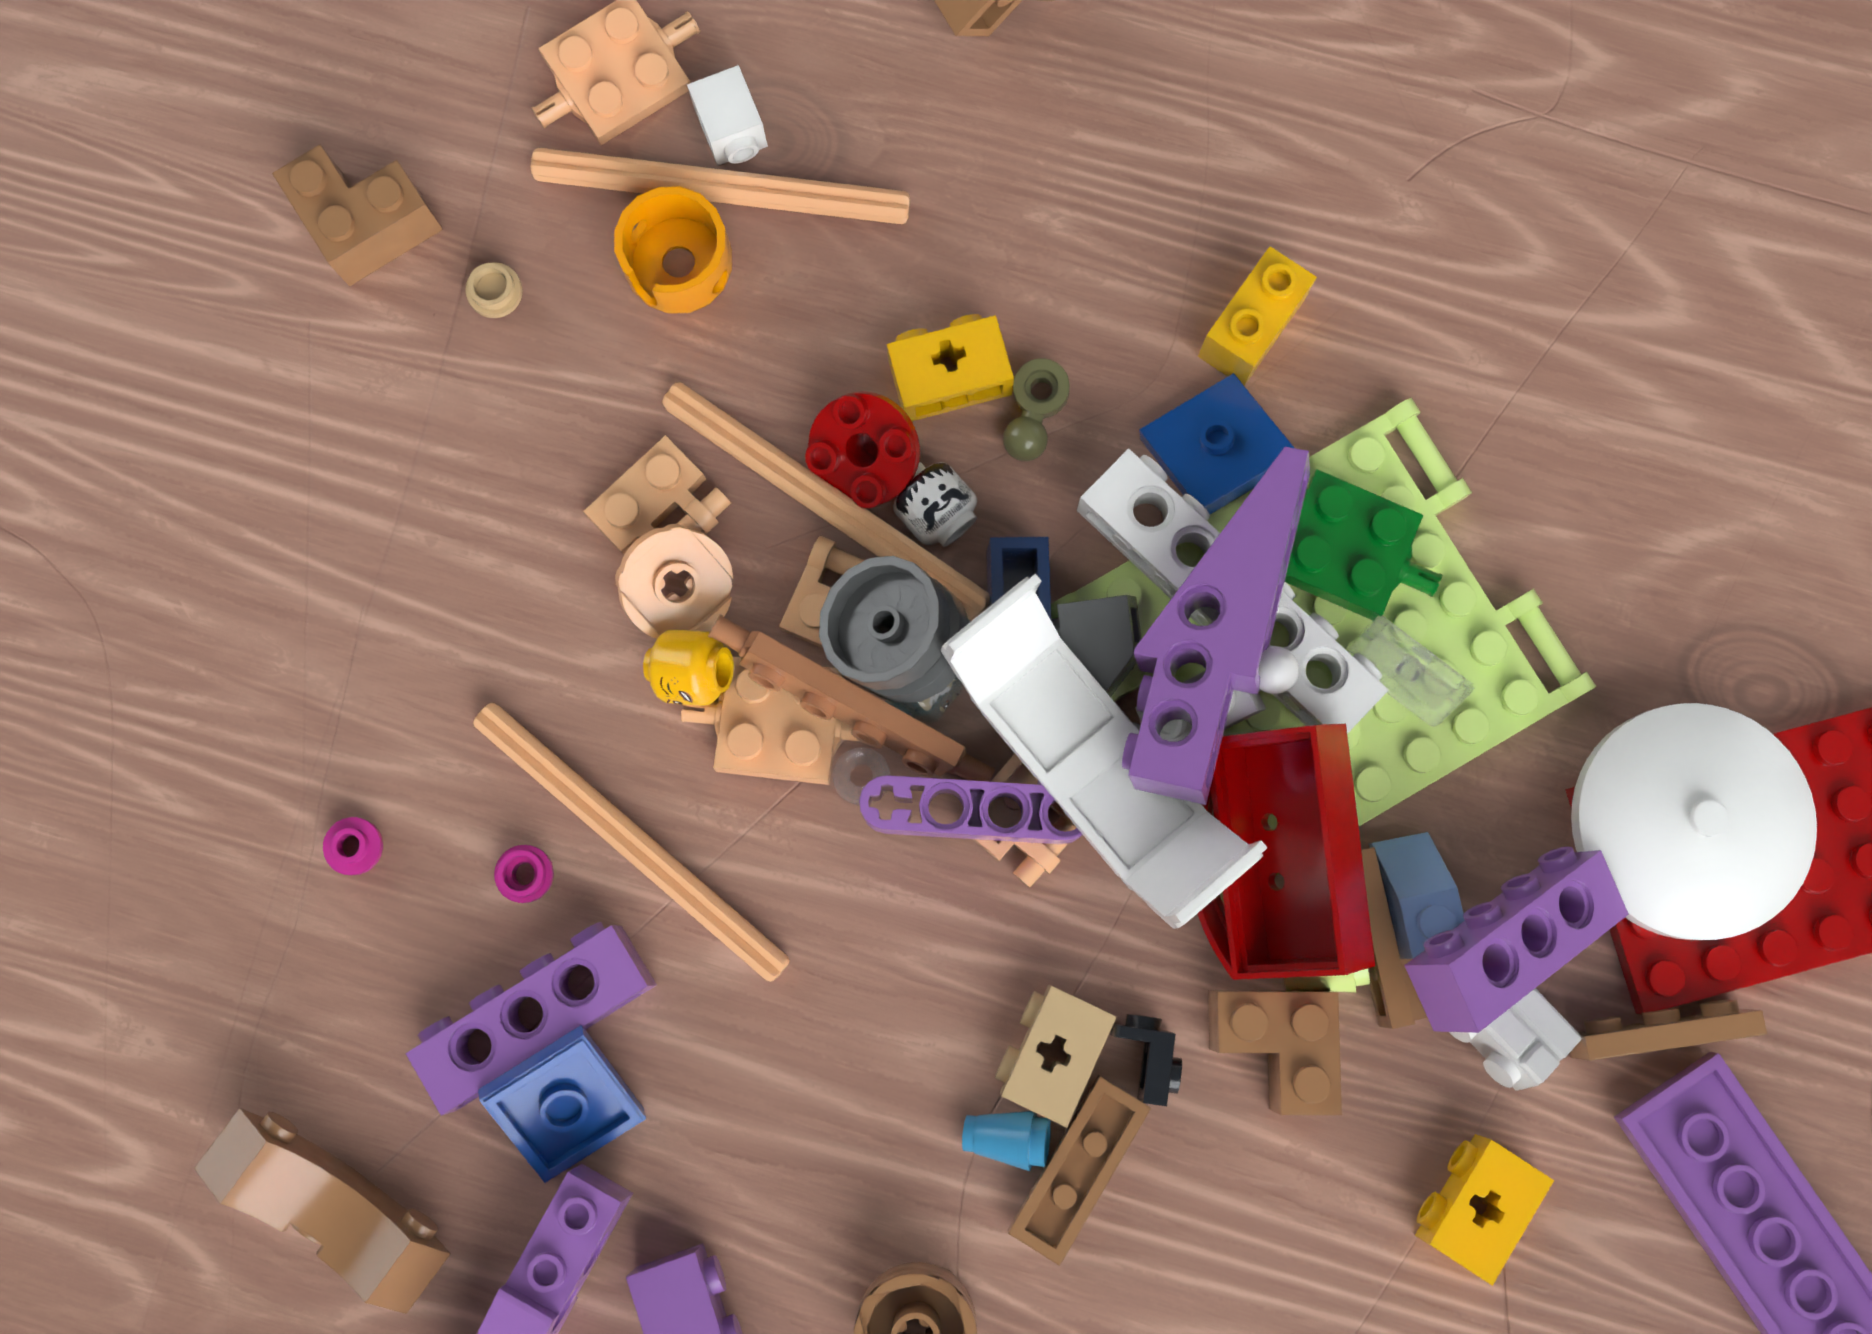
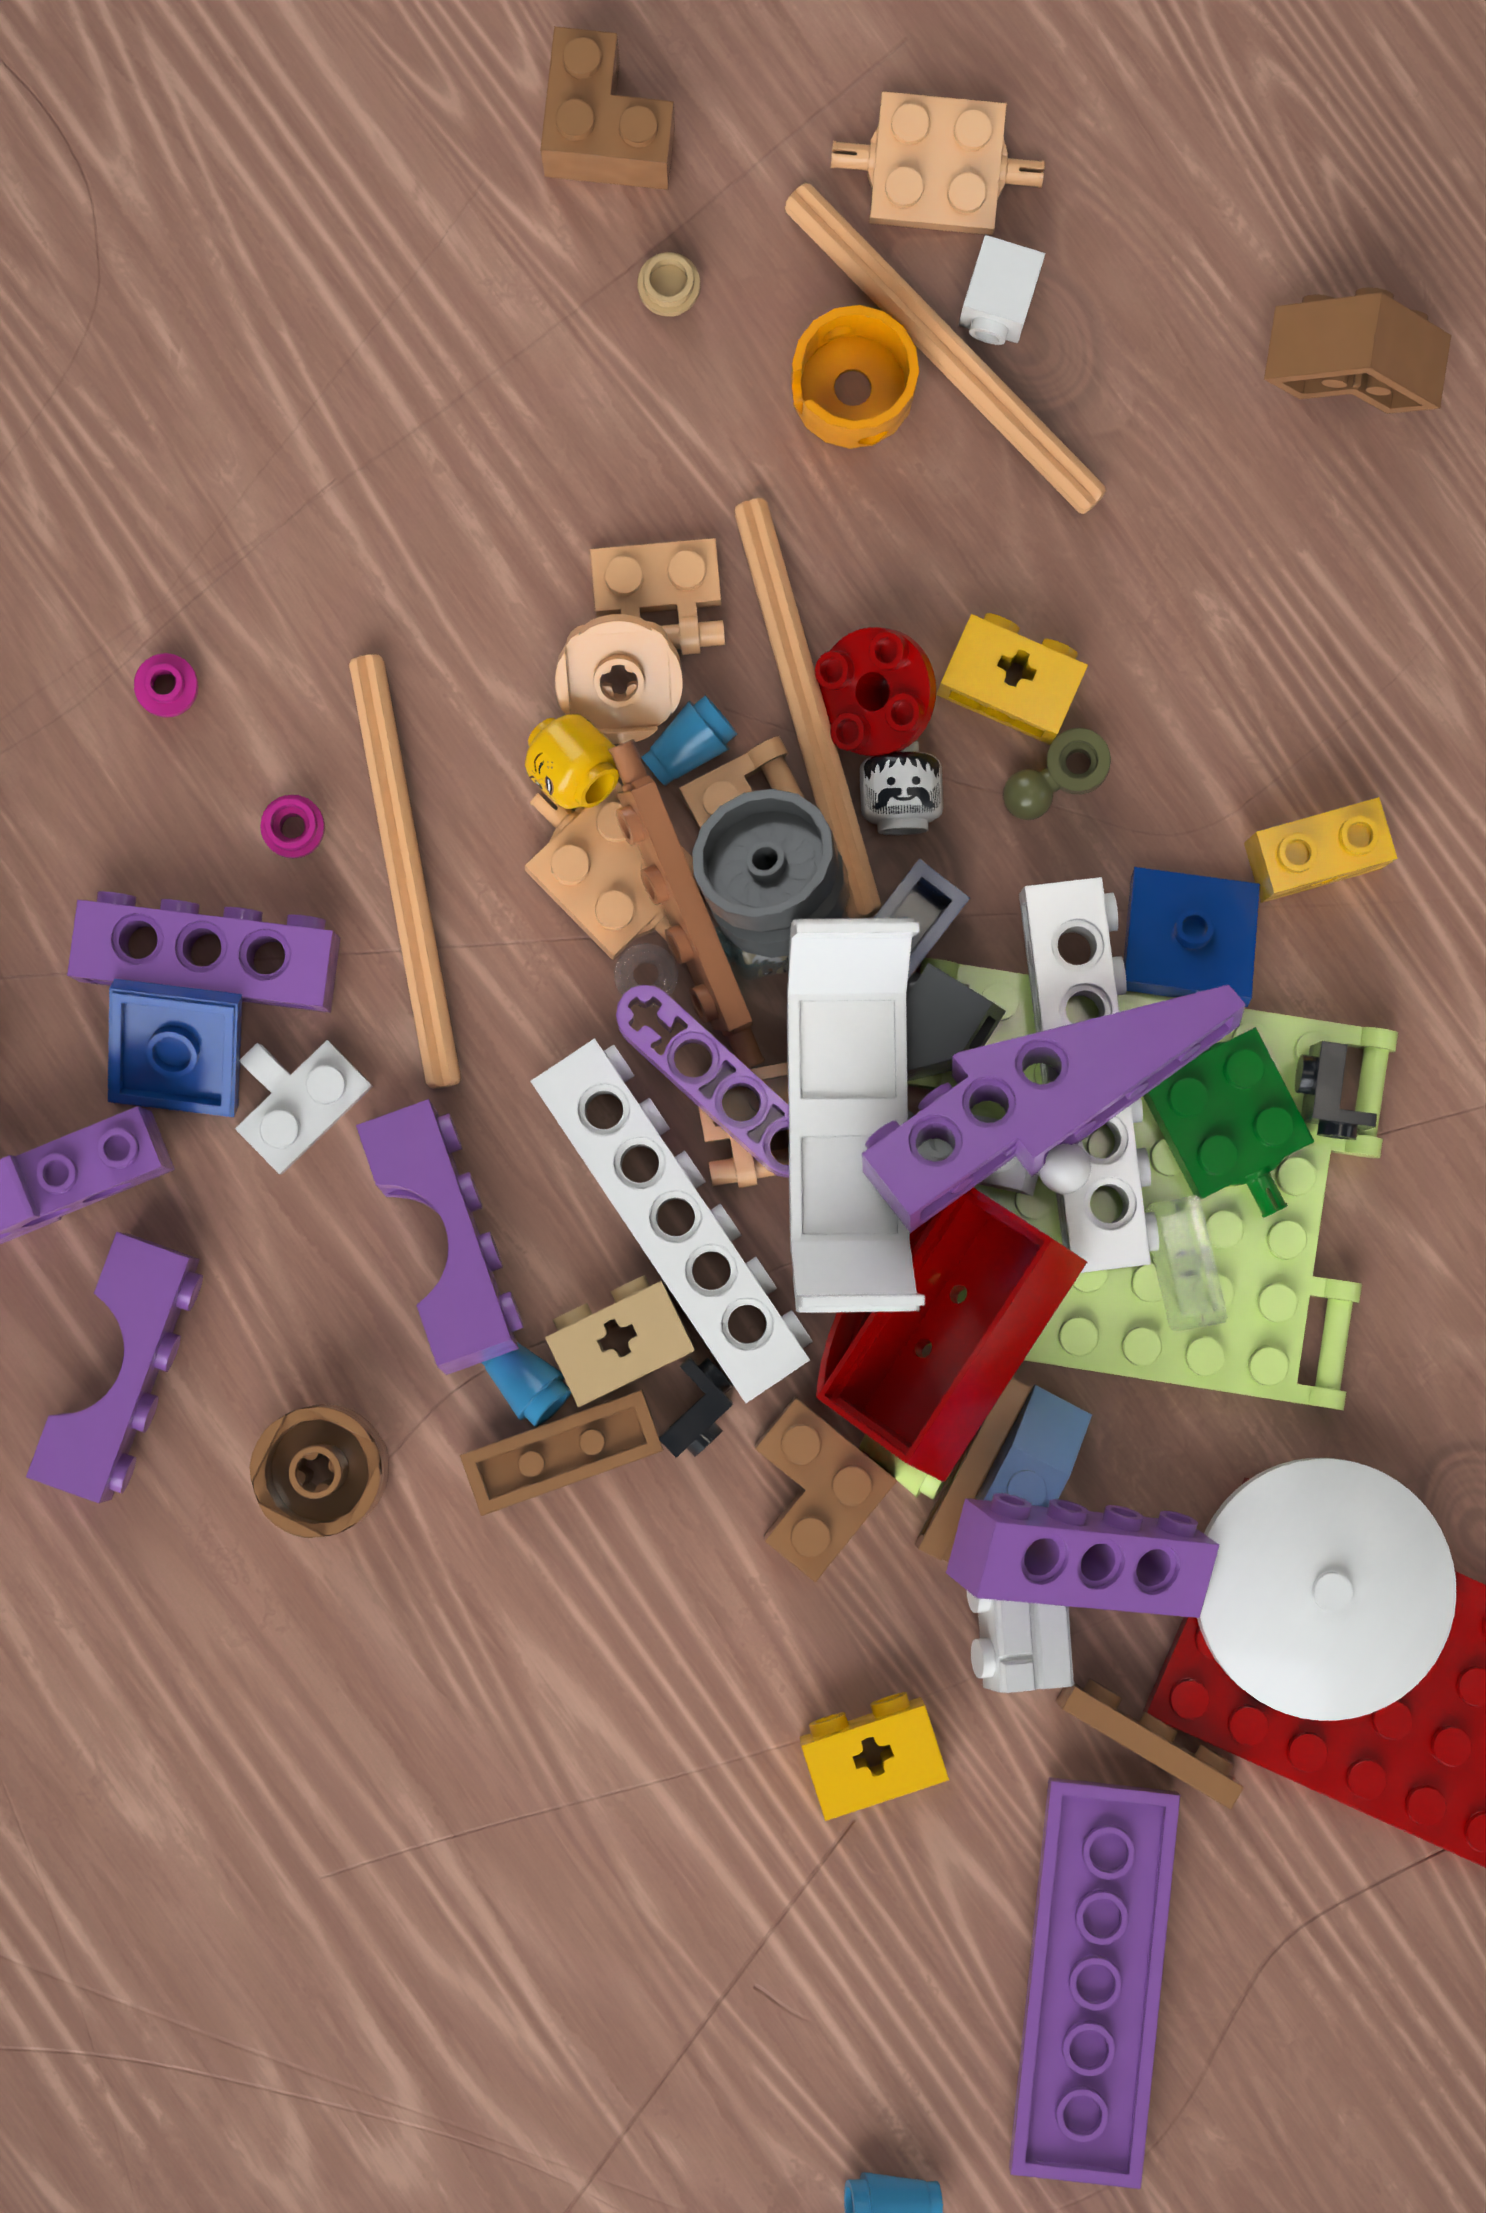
camera: 30 degrees right, 5 degrees up
none -> white plate [235,1040,373,1175]
none -> medium lavender arch [356,1099,524,1375]
none -> white brick [531,1038,813,1403]
none -> dark azure cone [642,695,737,786]
none -> black bracket [1295,1041,1377,1140]

